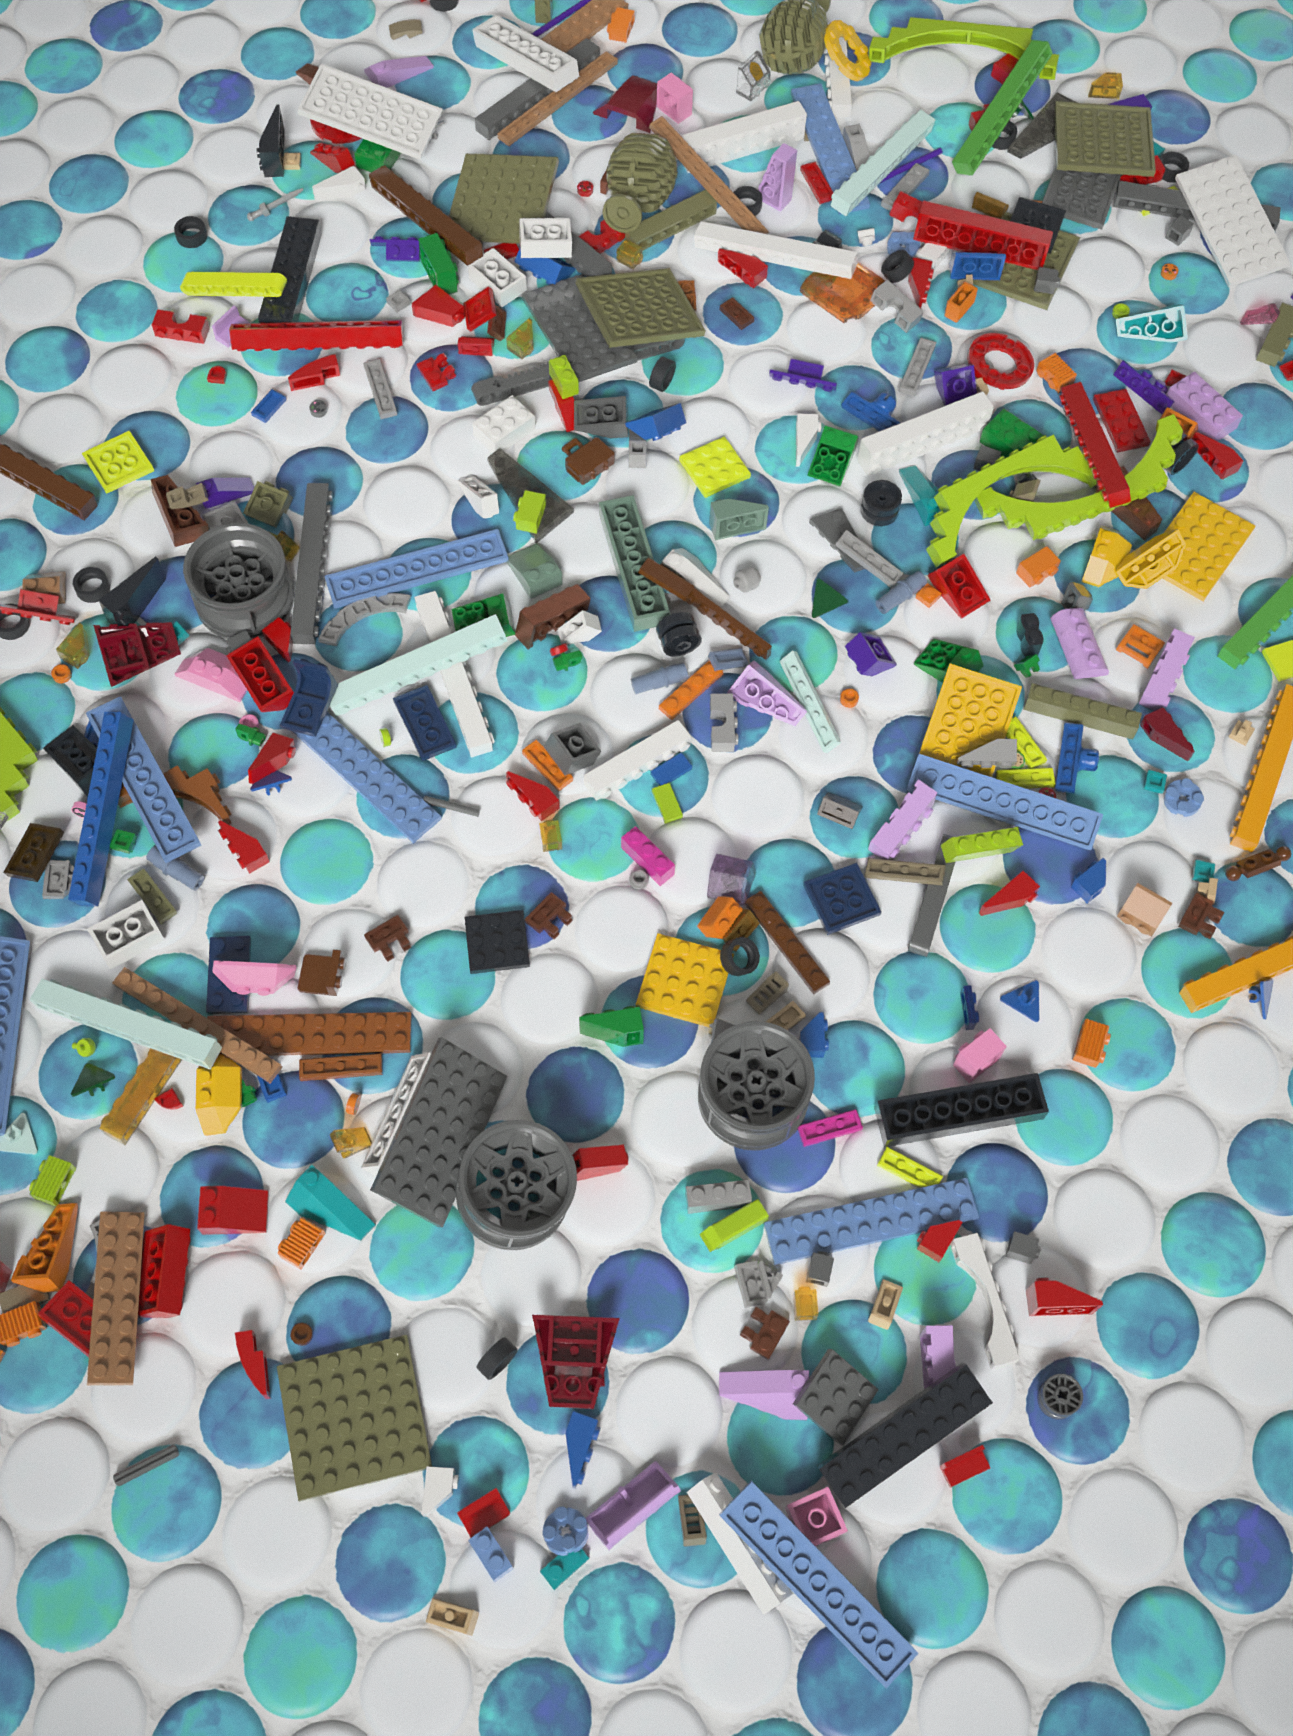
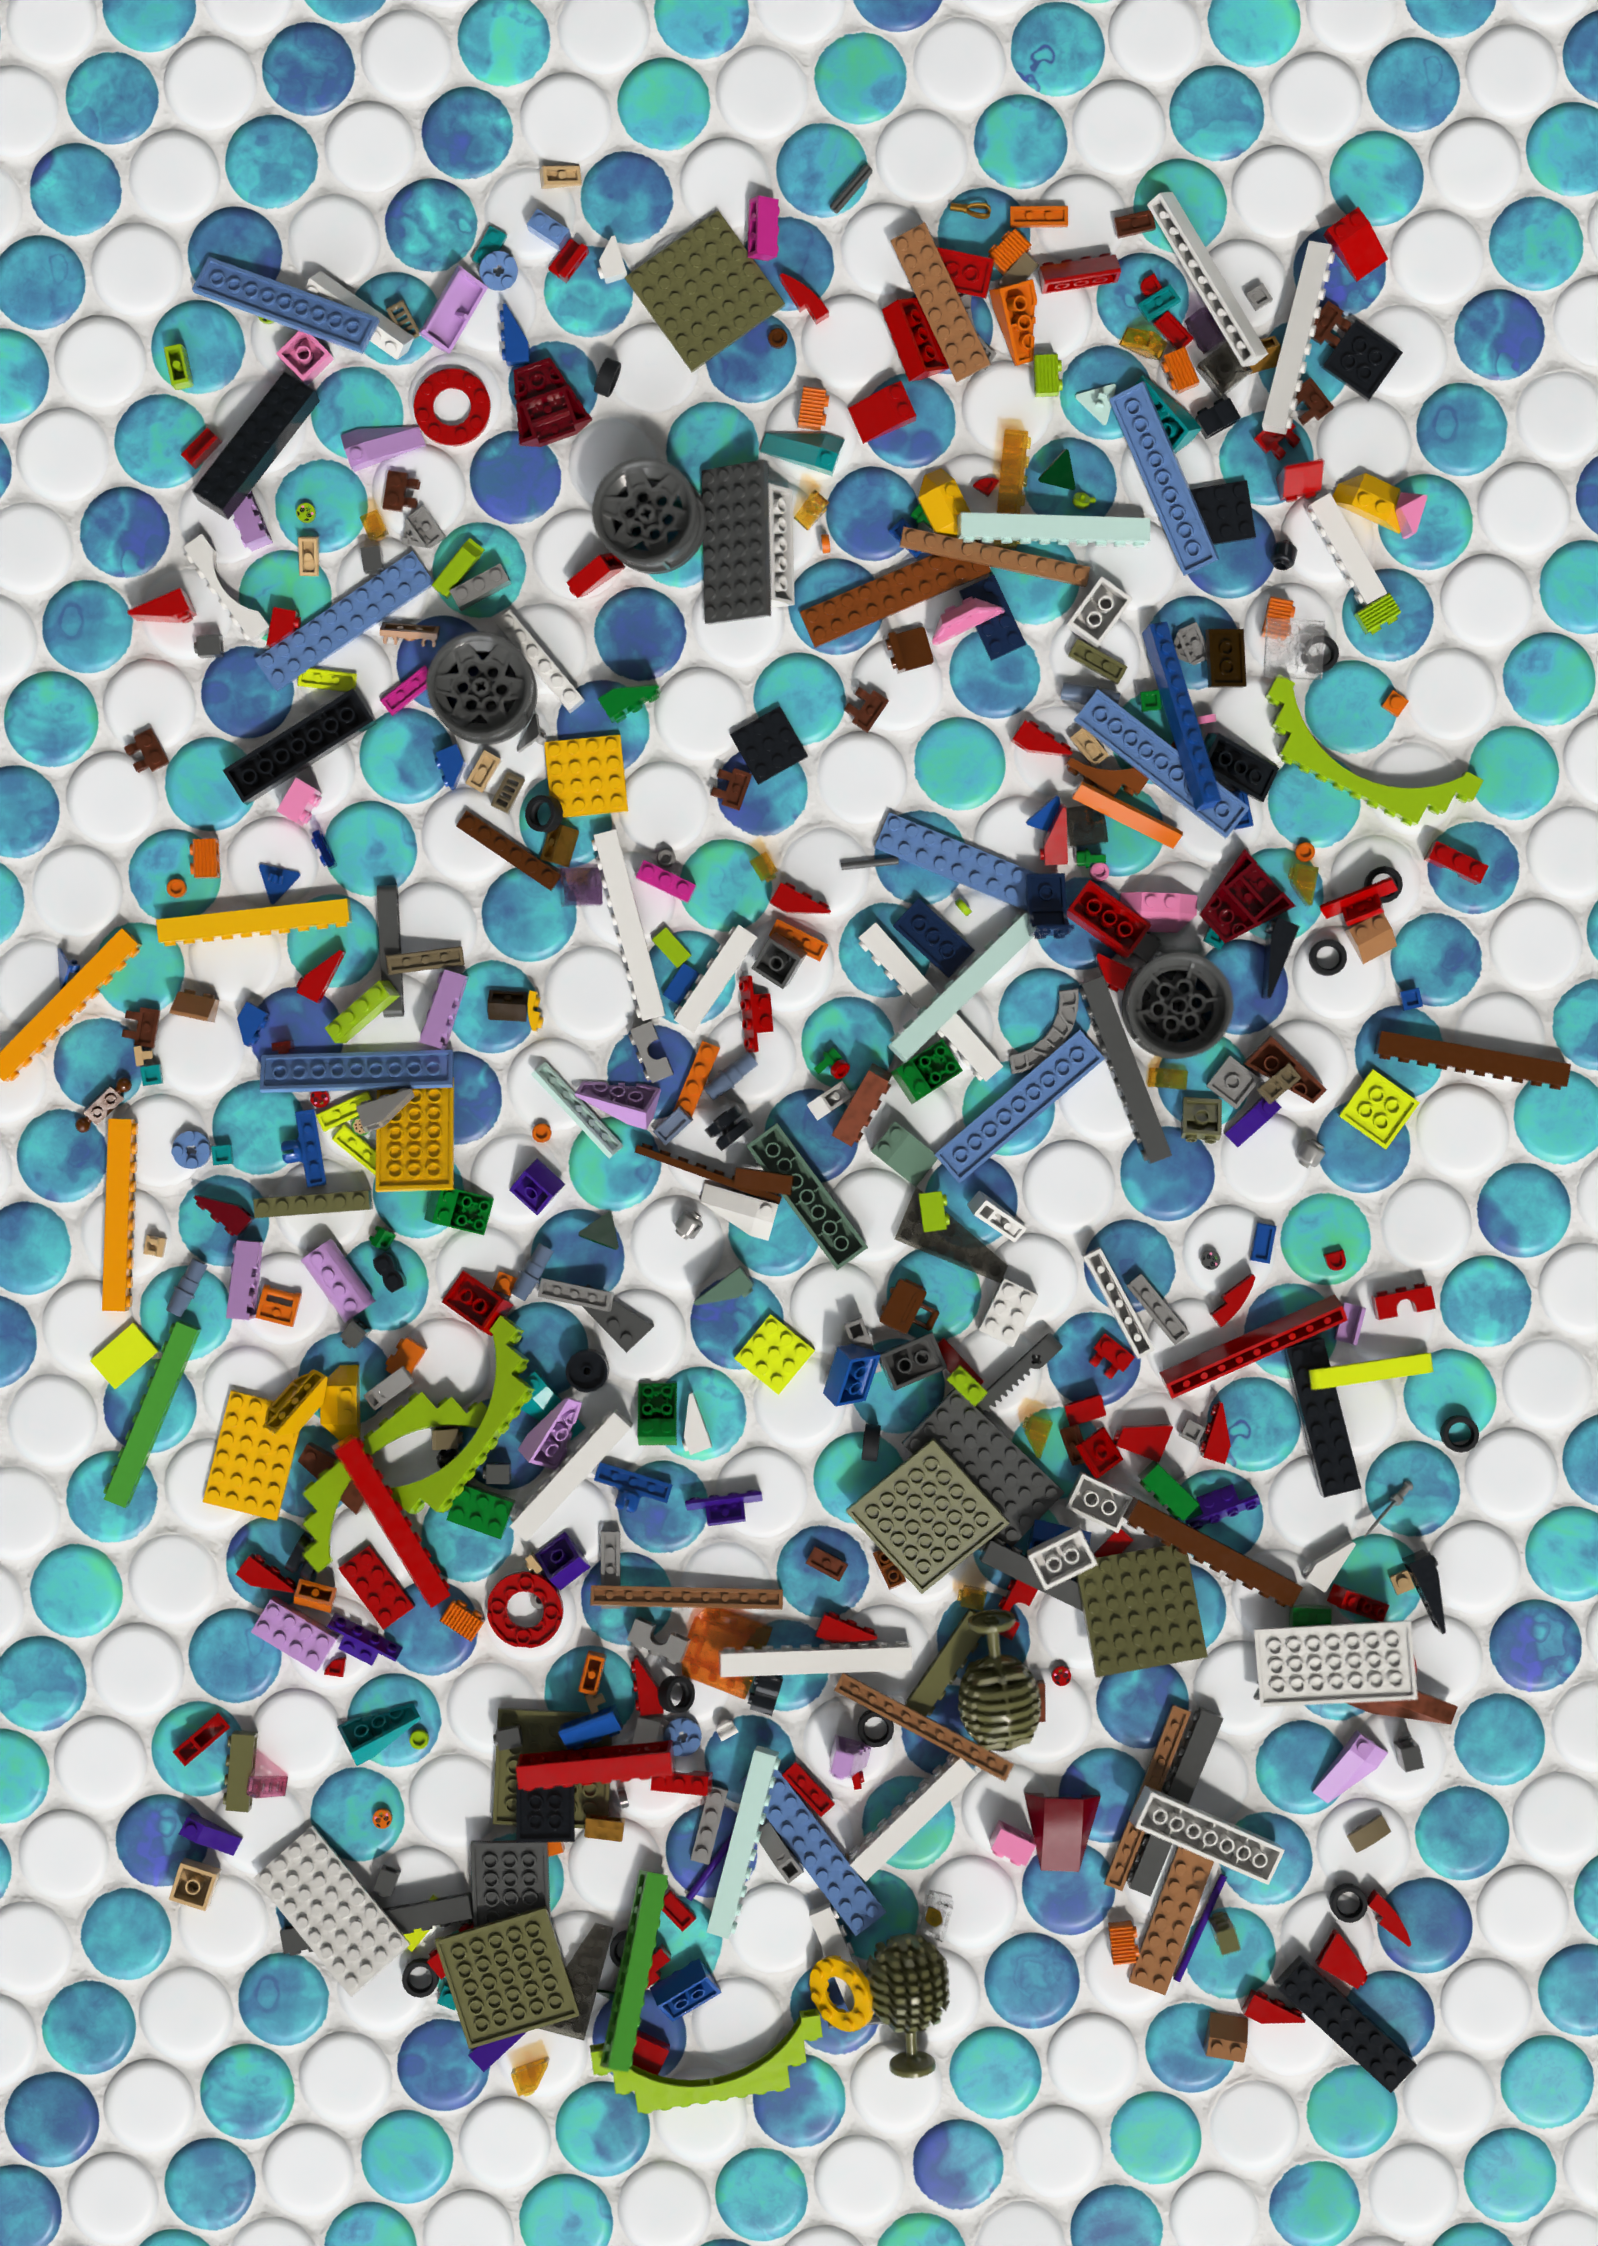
camera: 160 degrees right, 25 degrees up
dark orange tile [299,1053,383,1081] -> none
orange brick [697,896,742,939] -> none
dark grey plate [793,1349,879,1445] -> none
dark blue plate [803,863,882,935] -> none
dark grey wheel [1037,1374,1083,1420] -> none
none -> copper plate [124,728,170,773]
none -> yellow brick [156,898,352,946]
none -> lime brick [164,344,194,390]
none -> sand blue piece [166,1258,208,1317]
none -> orange tile [167,878,187,898]
none -> clear red plate [271,1040,295,1054]
none -> lime tile [296,503,316,523]
none -> light grey slope [363,1366,415,1411]
none -> medium nougat plate [380,622,440,647]
none -> red plate [414,368,491,447]
none -> white brick [495,610,585,714]
none -> lavender wedge [518,1397,582,1470]
none -> yellow slope [528,990,544,1032]
none -> medium nougat plate [590,1585,783,1610]
none -> white brick [591,829,666,1022]
none -> blue slope [650,1959,722,2022]
none -> red tile [662,1890,697,1932]
none -> red bracket [739,975,774,1053]
none -> dark pink brick [747,195,780,261]
none -> pearl gold piece [950,202,991,219]
none -> clear smoke slope [1066,806,1108,848]
none -> tan plate [1069,728,1109,768]
none -> orange tile [1072,781,1183,849]
none -> white brick [1082,1247,1155,1359]
none -> red slope [1199,1401,1231,1464]
none -> light grey head [1296,1139,1325,1168]
none -> dark grey brick [1393,1736,1424,1772]
none -> blue plate [1399,988,1423,1011]

